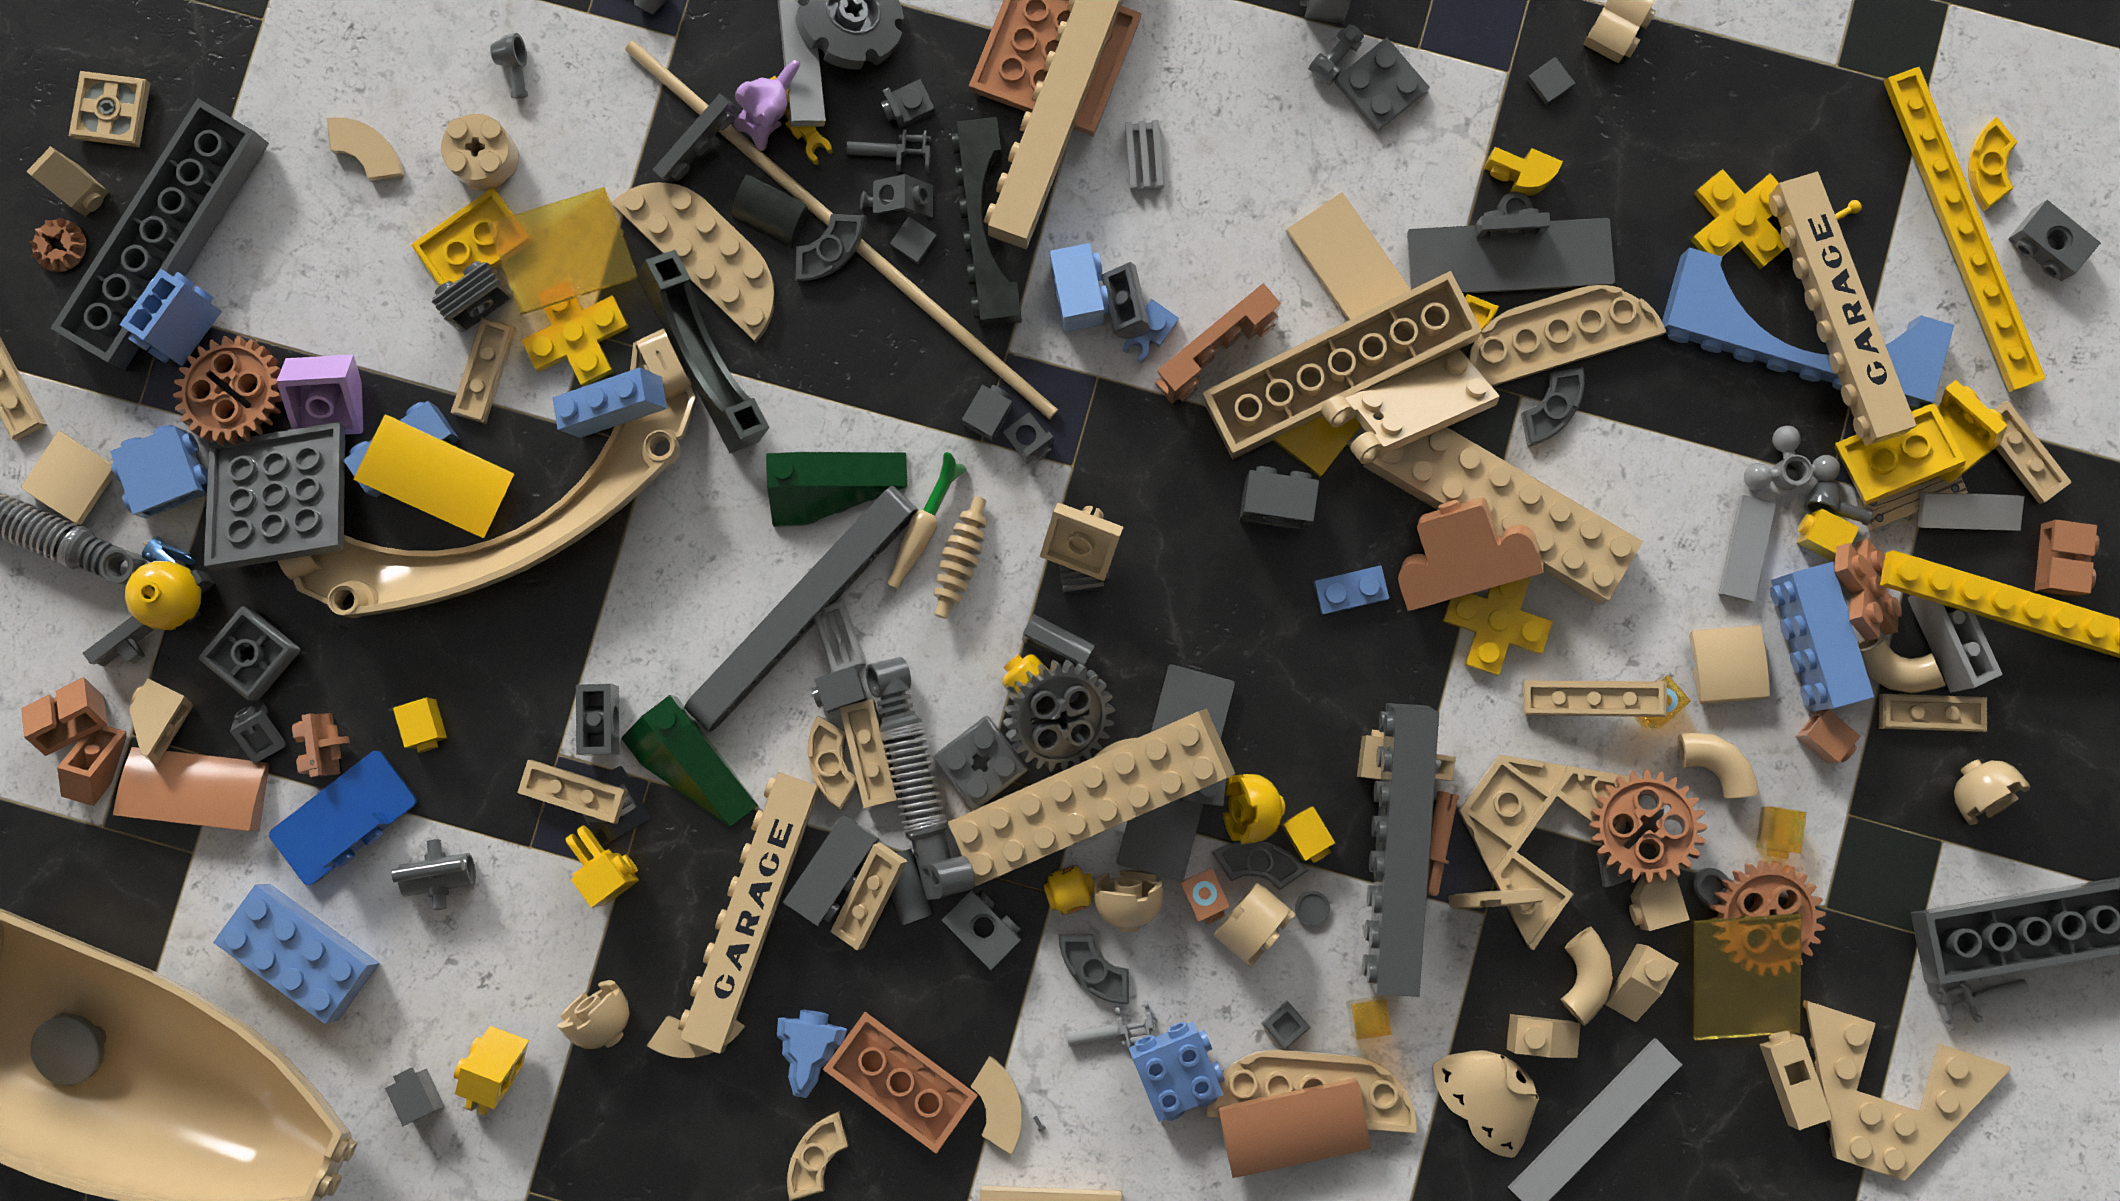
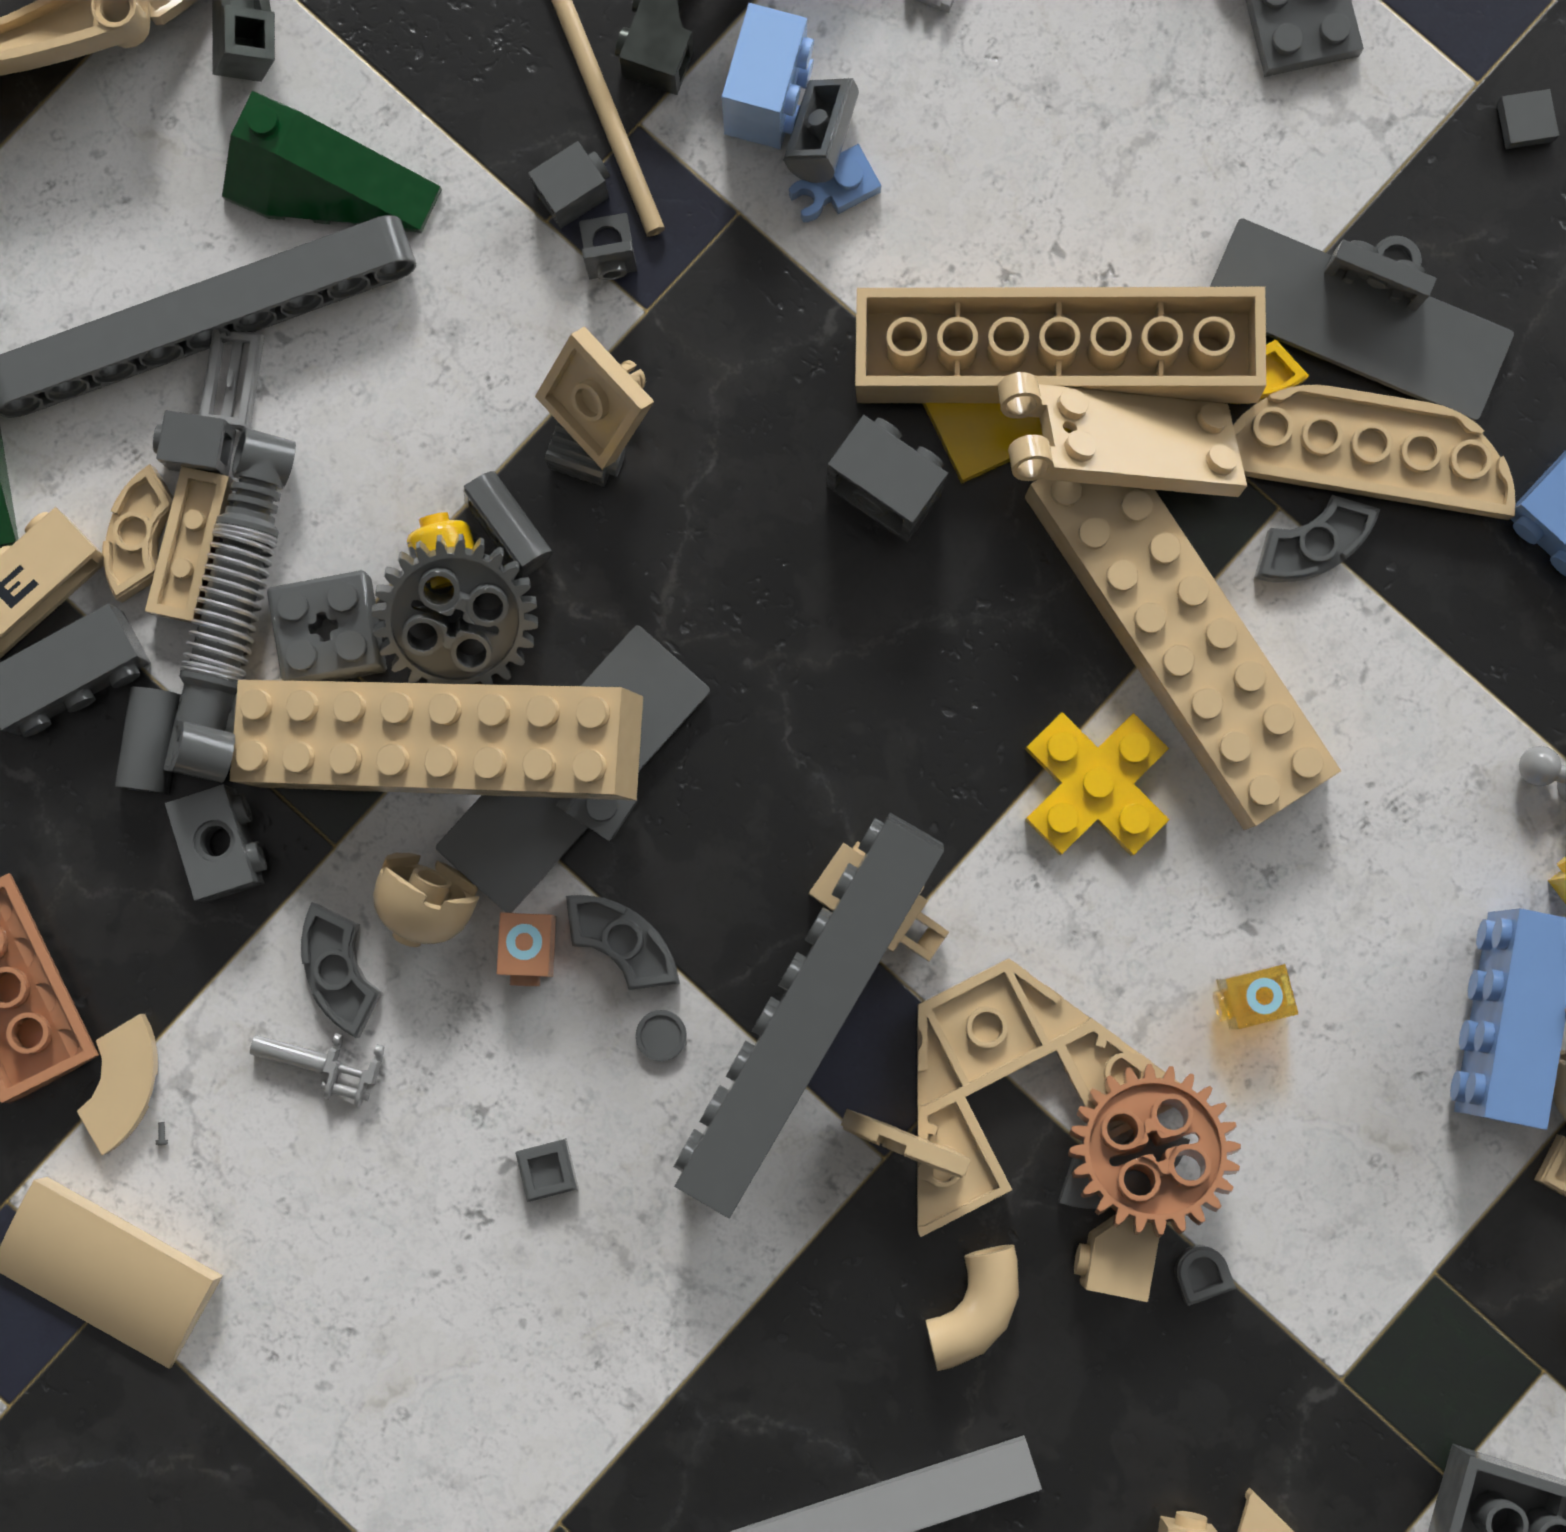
camera: 25 degrees right, 0 degrees up
tan plate [831,842,907,951] -> none
tan piece [887,452,967,589] -> none
tan piece [933,496,987,619] -> none
yellow head [1043,865,1094,916] -> none
medium blue brick [1129,1021,1225,1122] -> none
nougat piece [1155,283,1281,404] -> none
tan plate [1205,1050,1417,1133] -> none
tan brick [1214,882,1296,967] -> none
nougat slope [1217,1078,1371,1178] -> none
yellow cylinder [1223,774,1285,844] -> none
yellow brick [1281,807,1335,863] -> none
tan tile [1286,192,1411,321] -> none
medium blue plate [1313,565,1389,615] -> none
clear yellow brick [1346,996,1392,1040] -> none
nougat brick [1398,498,1544,611] -> none
nougat axle [1427,791,1459,896] -> none
tan piece [1433,1050,1539,1158] -> none
yellow brick [1484,147,1563,196] -> none
tan slope [1507,1014,1581,1058] -> none
tan tile [1524,680,1667,717] -> none
tan slope [1605,943,1679,1022] -> none
tan cylinder [1677,733,1759,798] -> none
tan slope [1689,625,1770,704] -> none
clear yellow piece [1694,913,1802,1040] -> none
nougat gear [1709,860,1826,975] -> none
light grey tile [1718,495,1777,603] -> none
clear yellow brick [1756,806,1807,859] -> none
nougat brick [1795,709,1861,763] -> none

